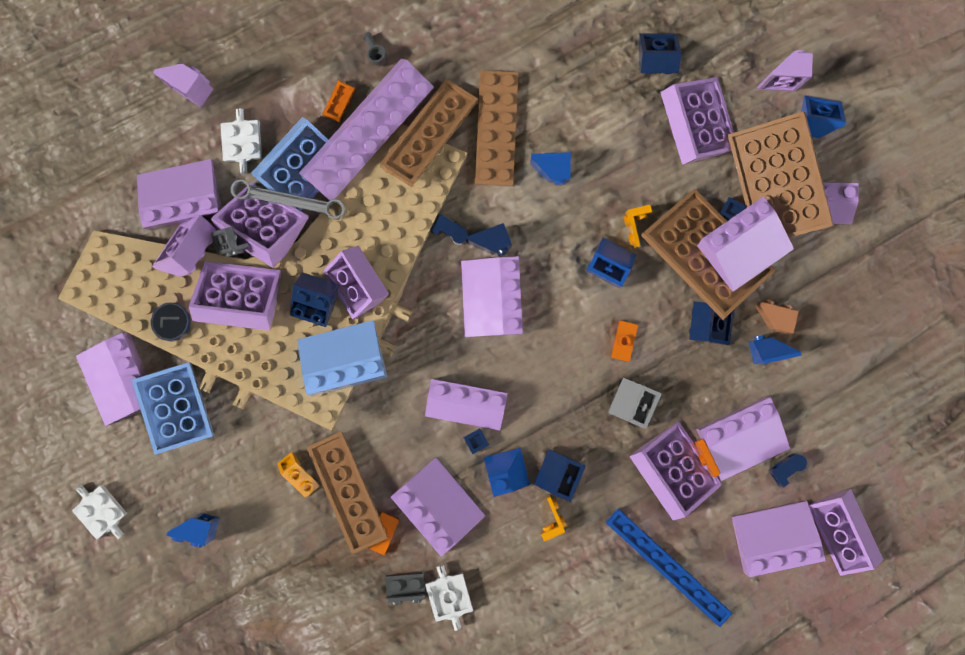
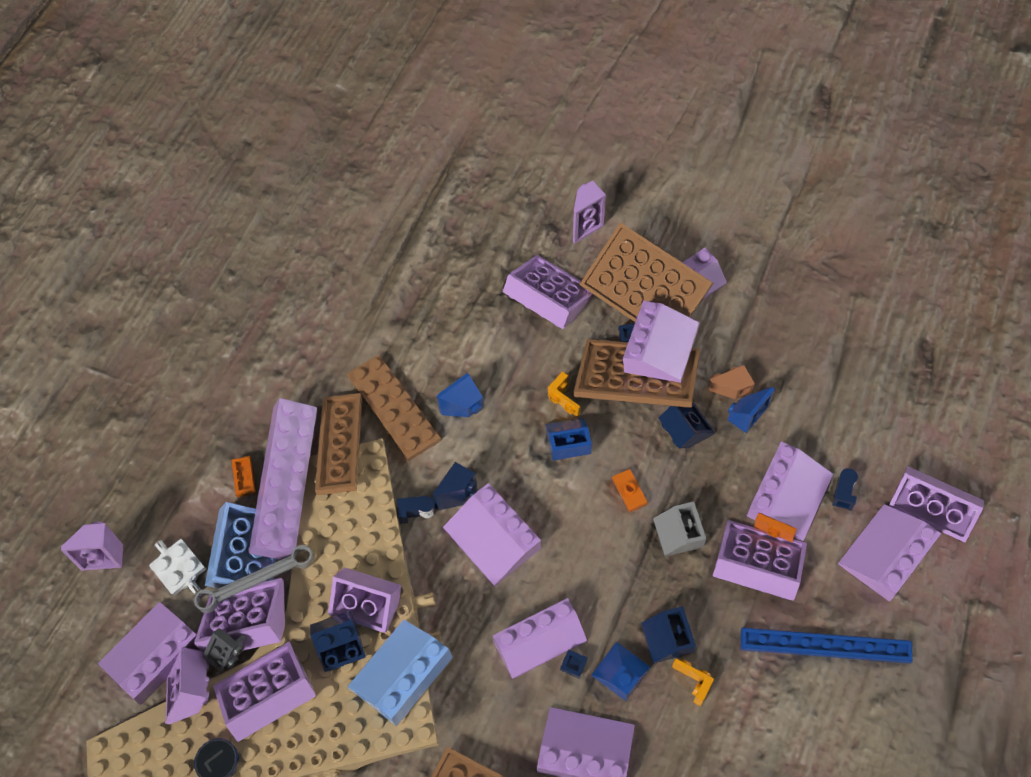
camera: 35 degrees left, 25 degrees down
dark grey bar [363,32,387,66] -> none
dark blue slope [639,33,682,74] -> none
blue slope [801,95,846,138] -> none

